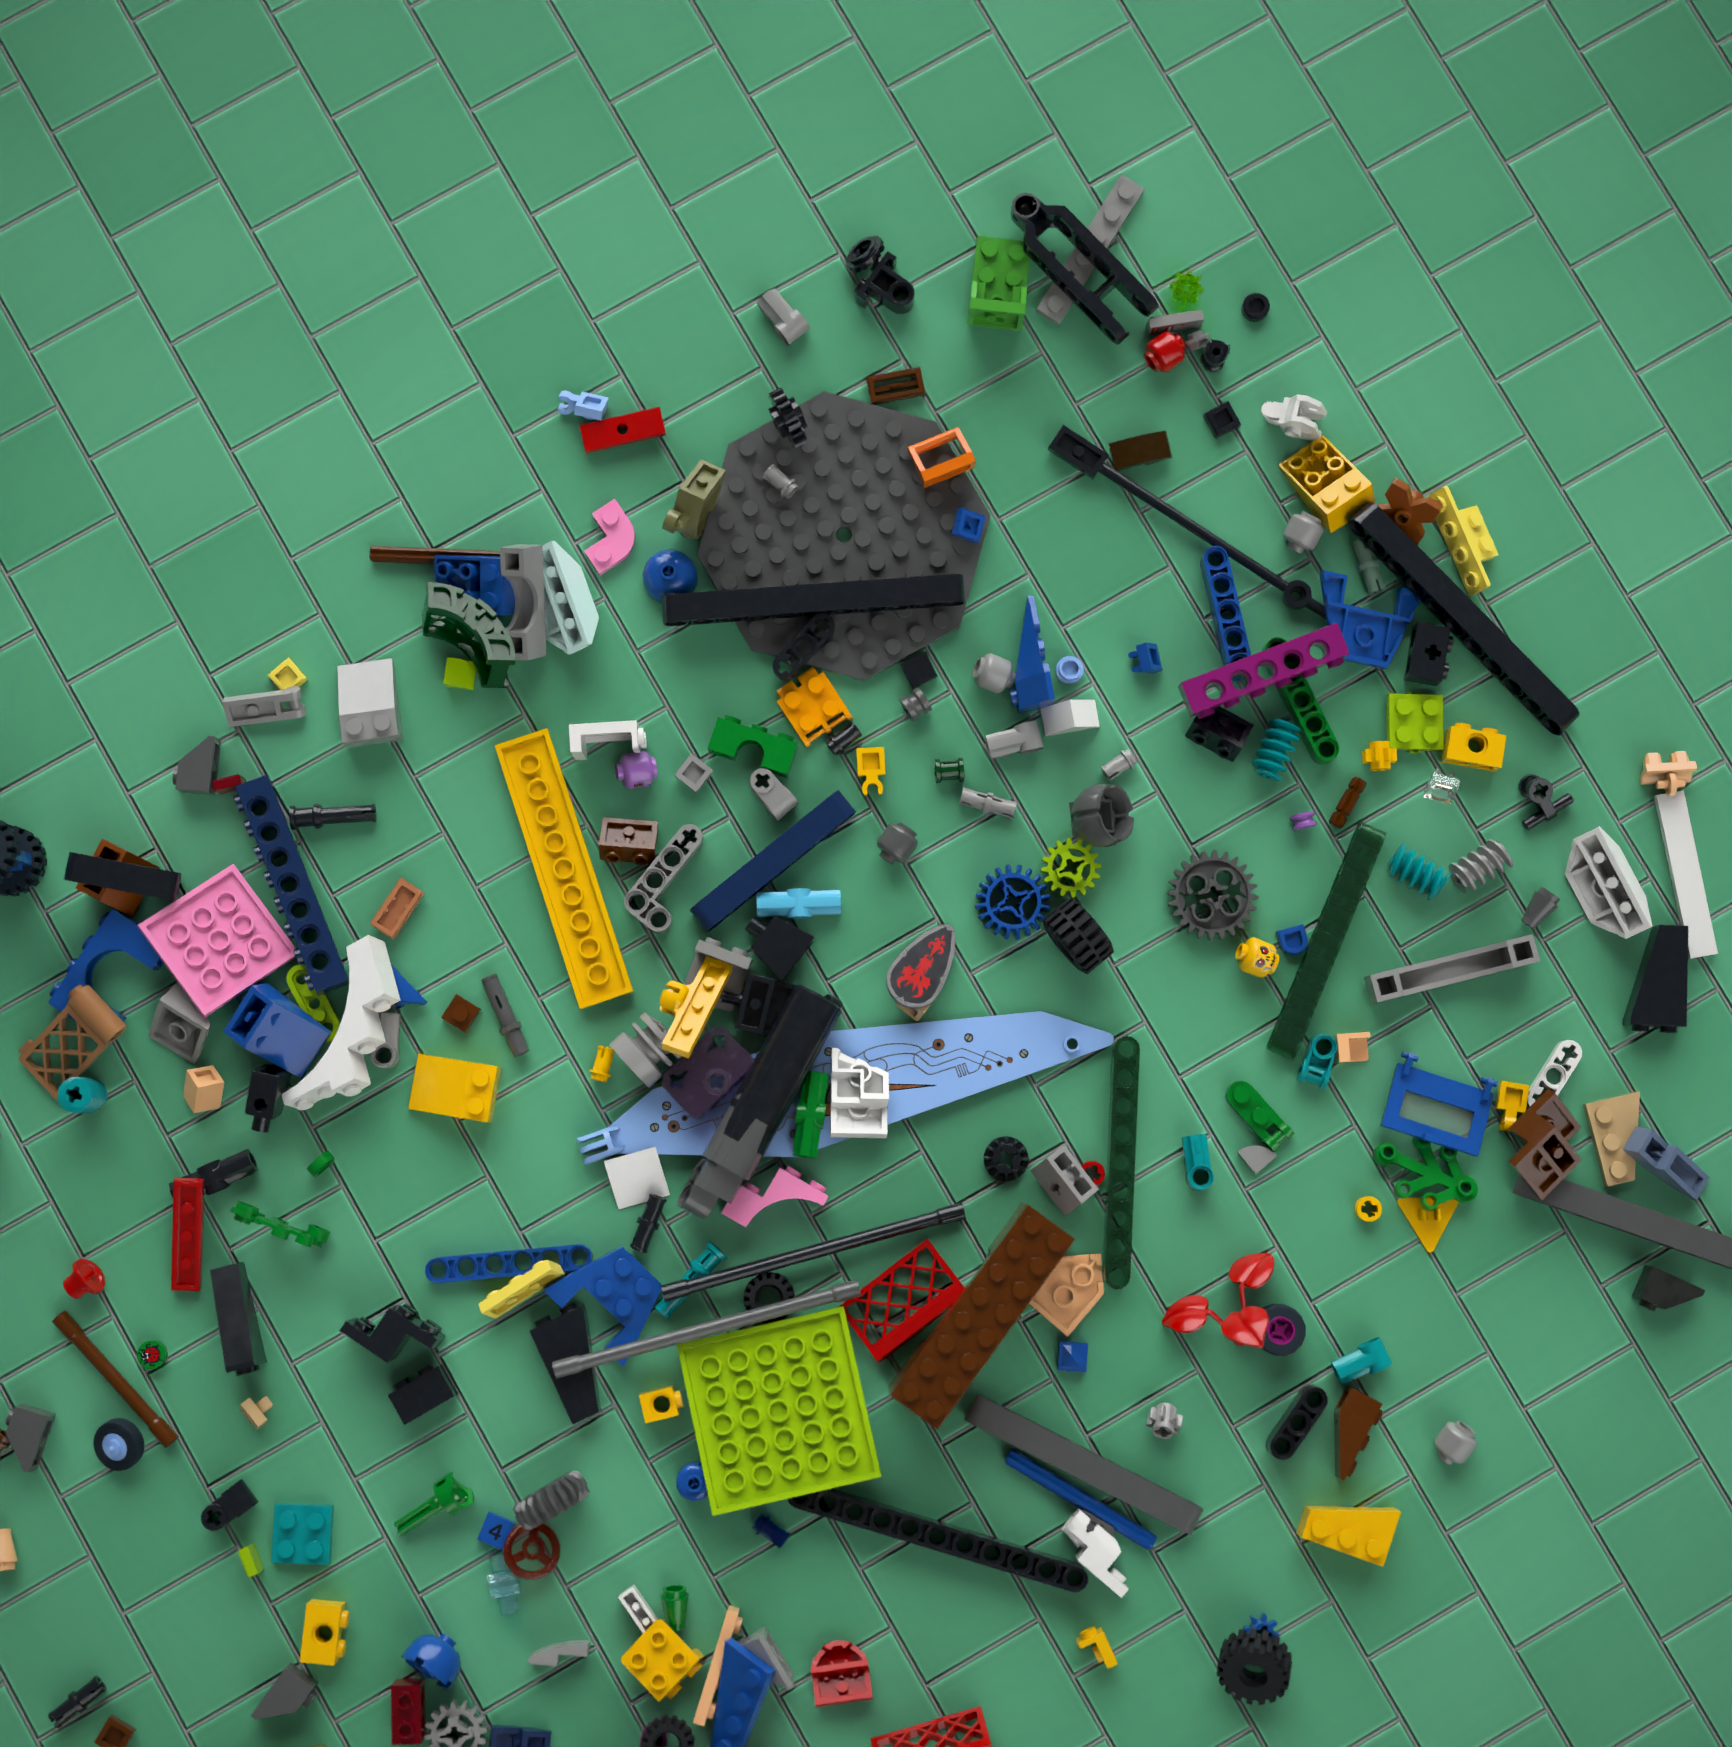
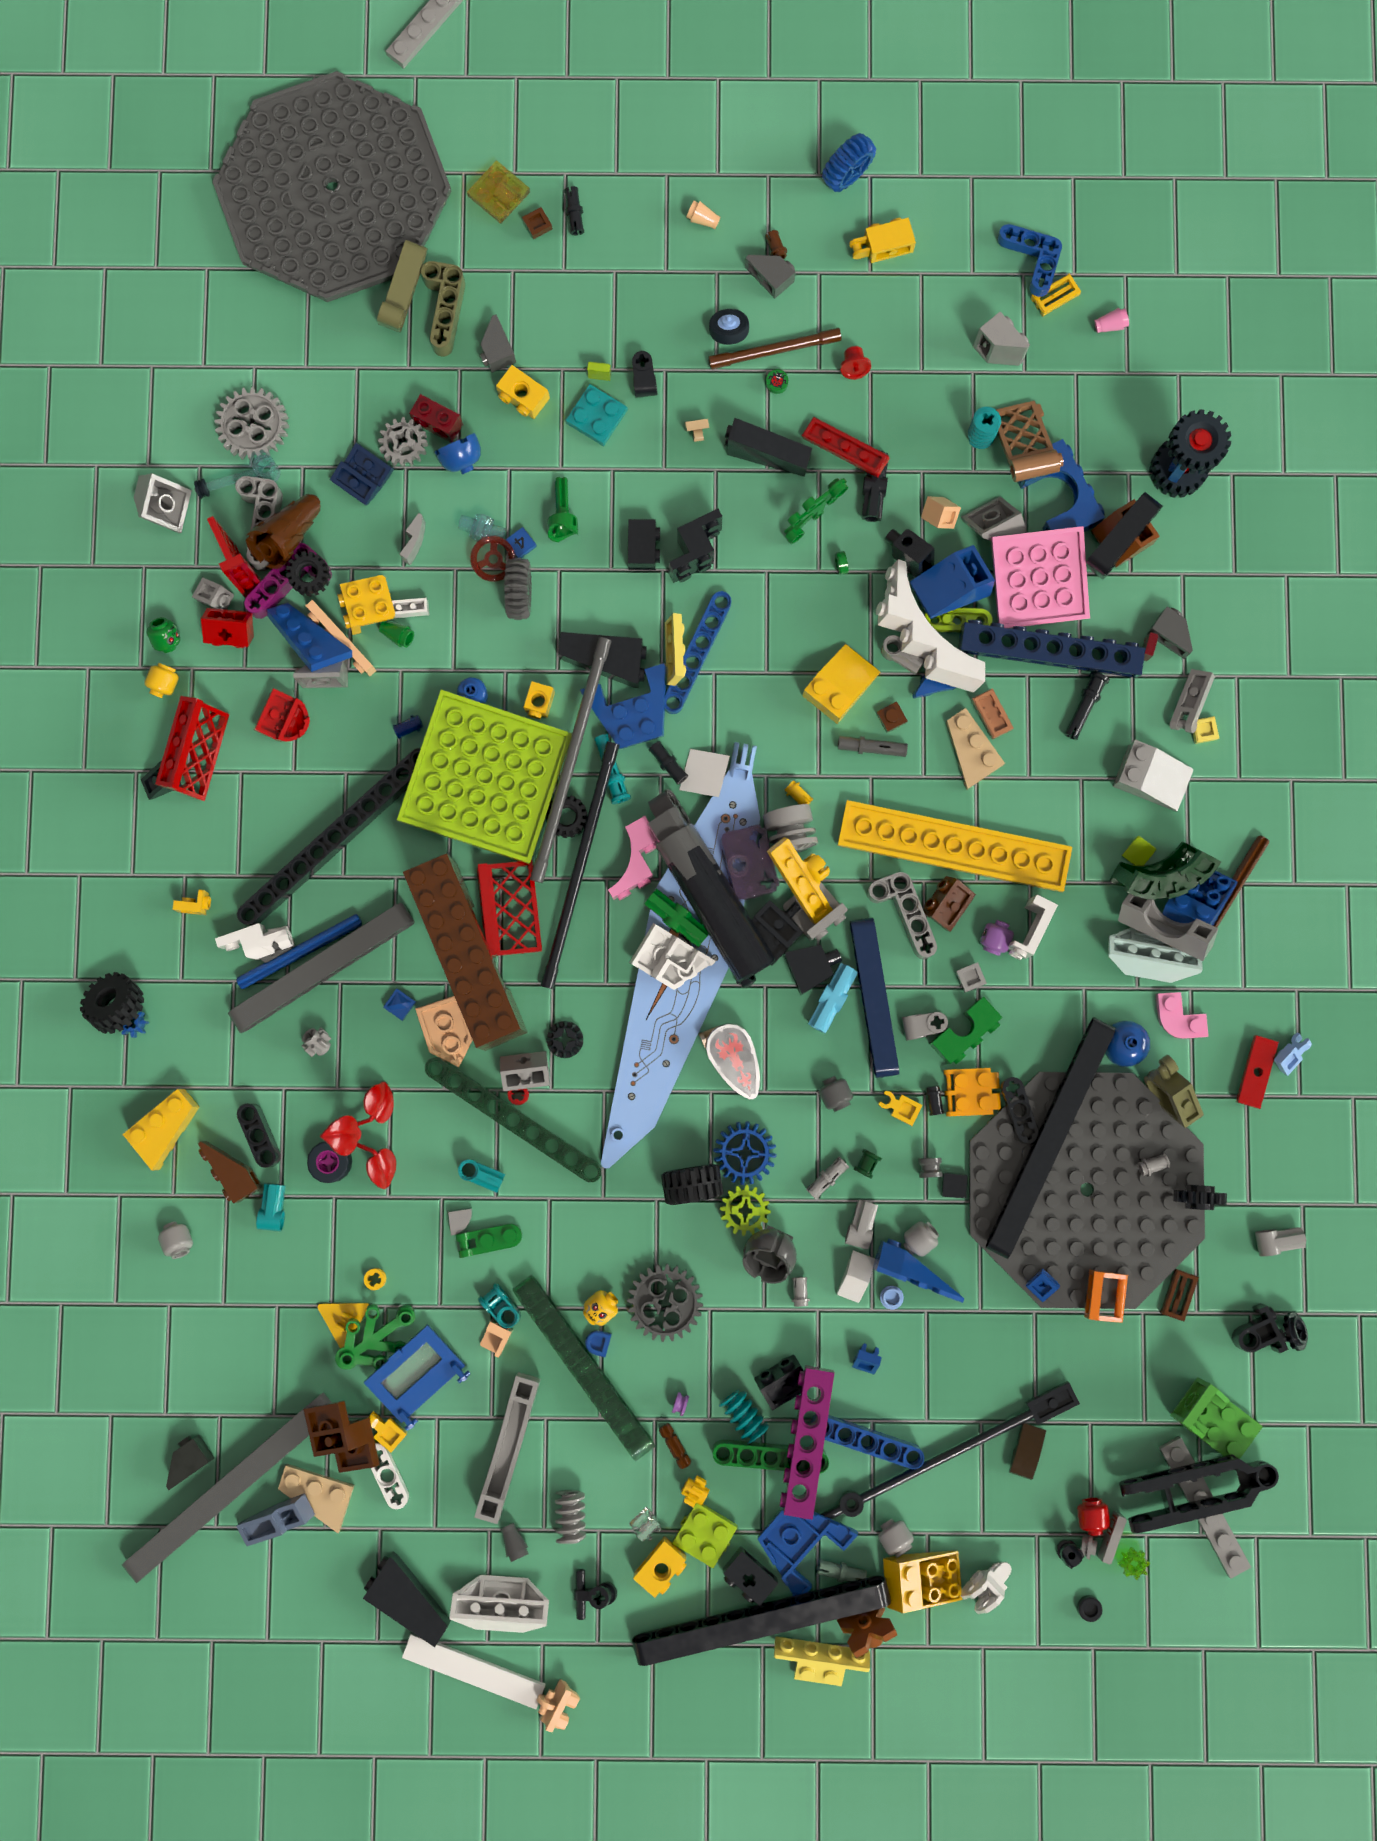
camera: 125 degrees right, 0 degrees up
black tile [1203,401,1241,439] -> none
teal piece [1387,843,1451,901] -> none
none -> tan wing [946,708,1005,790]

